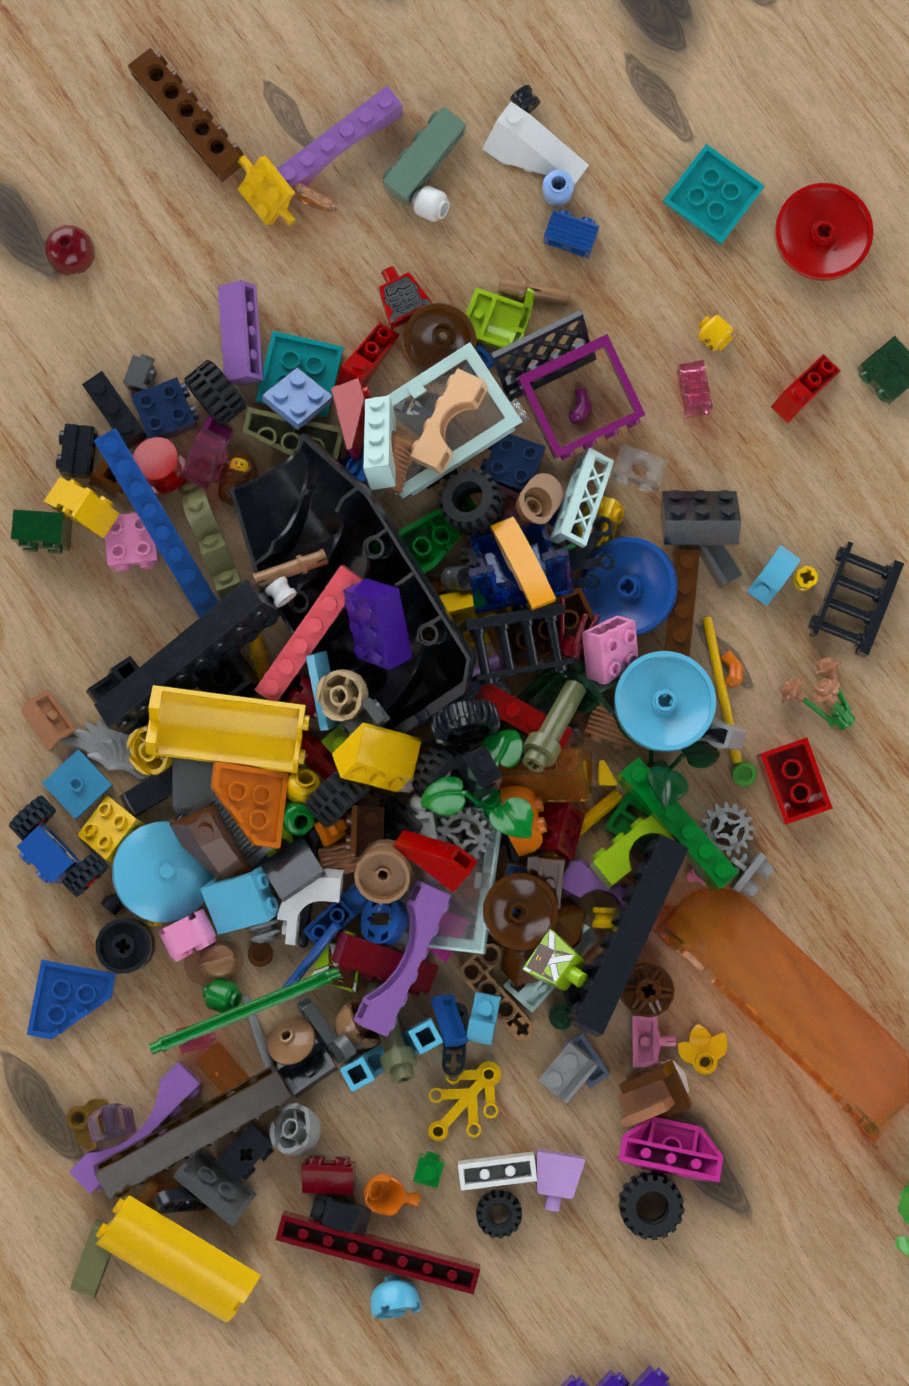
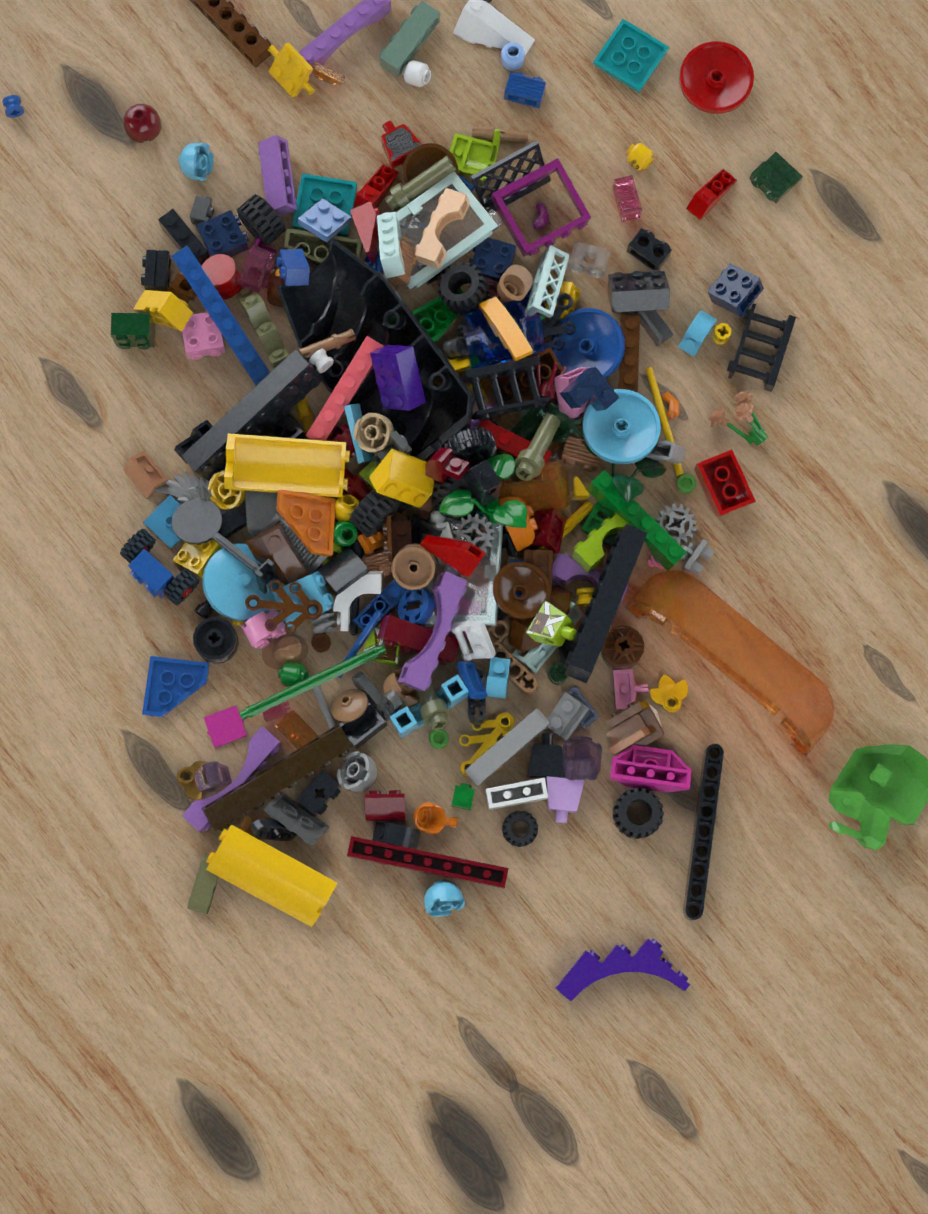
camera: 10 degrees left, 5 degrees down
none -> piece [172,498,278,594]
none -> medium azure cylinder [178,142,214,181]
none -> dark pink piece [204,706,247,748]
none -> reddish brown plant [245,580,323,634]
none -> blue brick [276,249,310,286]
none -> olive piece [385,156,456,212]
none -> dark red brick [425,447,469,483]
none -> bright green tile [429,729,449,749]
none -> white plate [451,621,496,661]
none -> light grey beam [465,708,550,786]
none -> black torso [527,733,565,778]
none -> dark blue brick [559,367,619,411]
none -> clear purple brick [562,736,602,780]
none -> black brick [626,228,672,270]
none -> black beam [683,744,724,920]
none -> dark blue brick [708,263,764,317]

